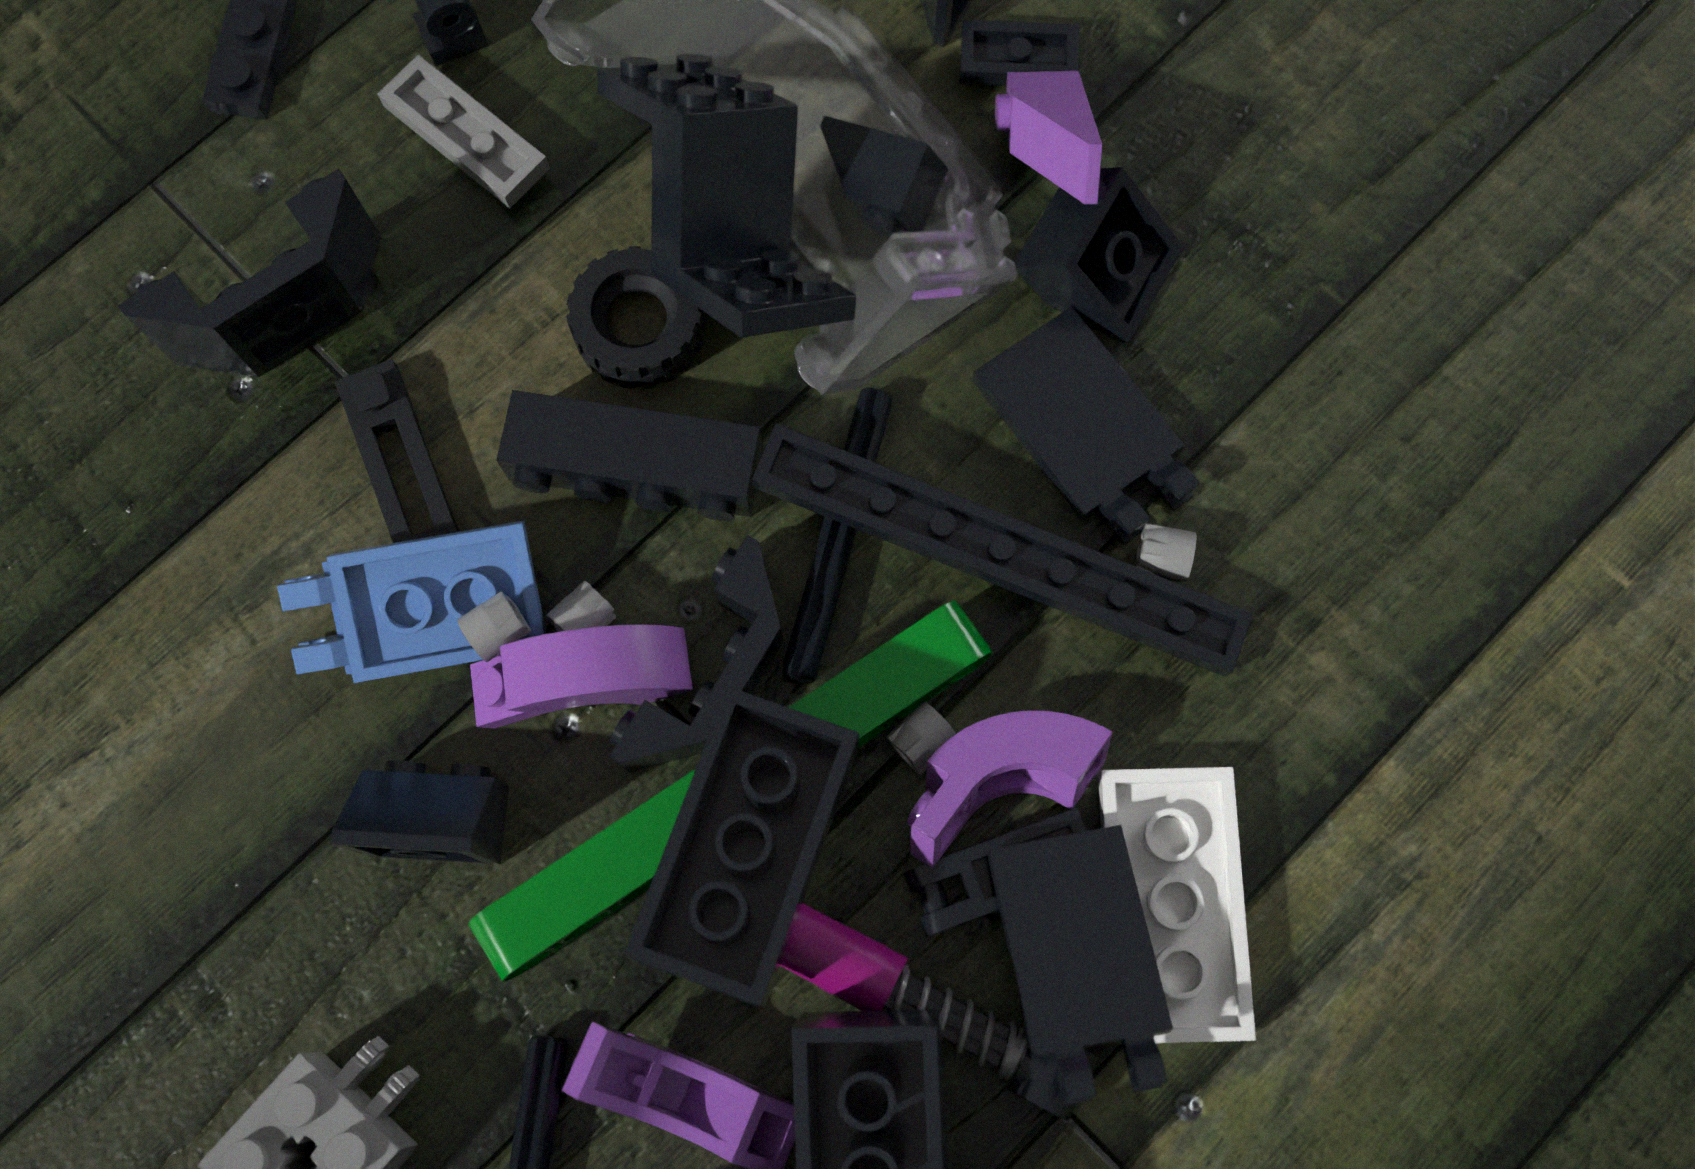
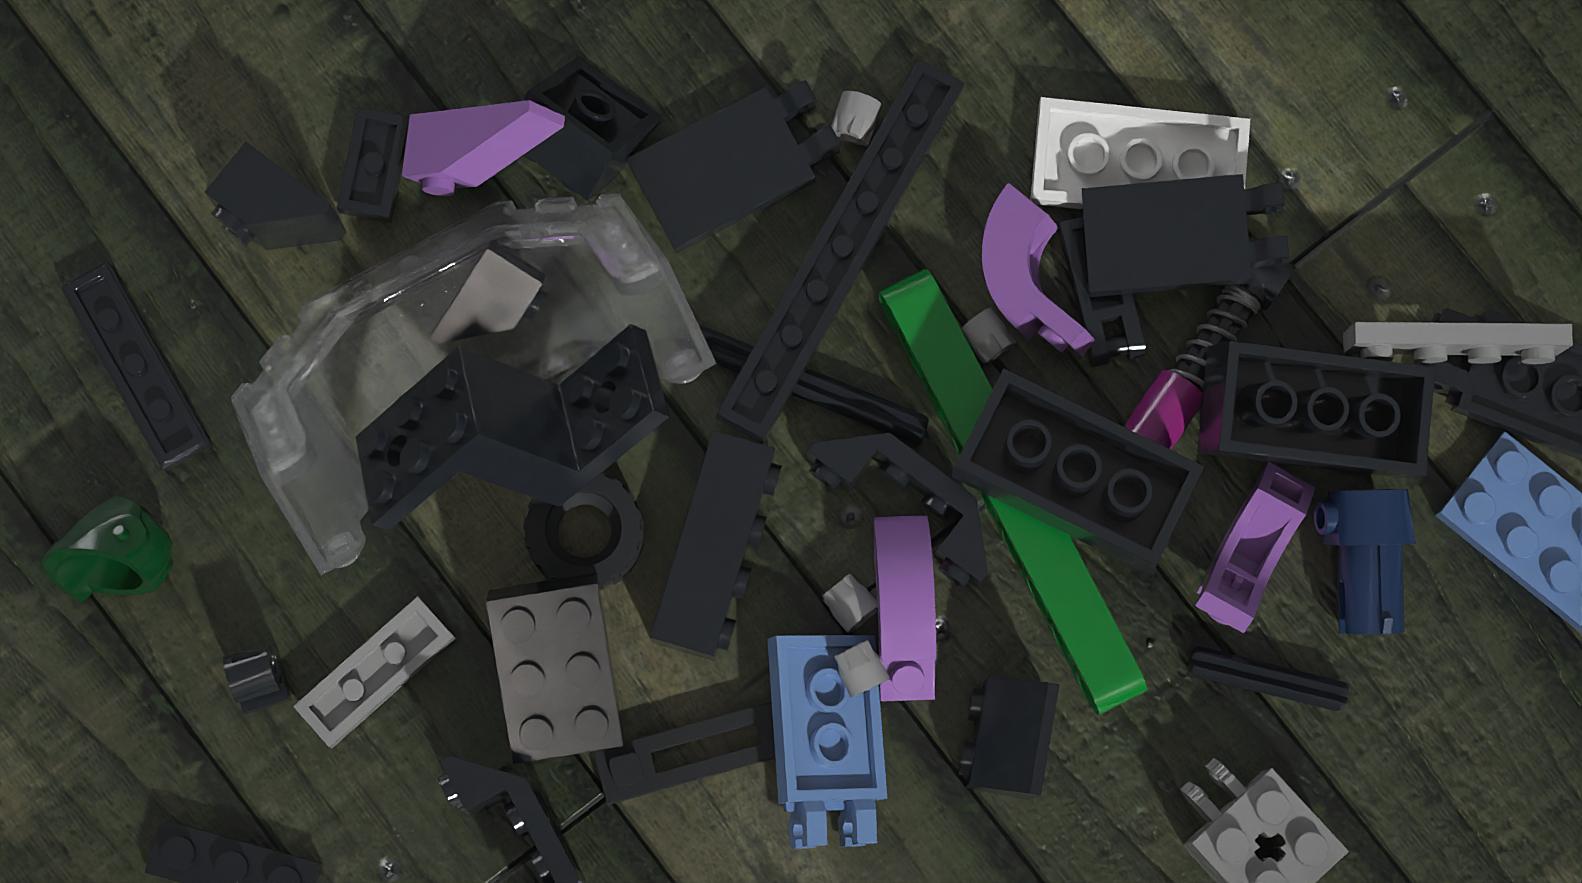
camera: 90 degrees left, 5 degrees up
none -> black brick [486,573,623,764]

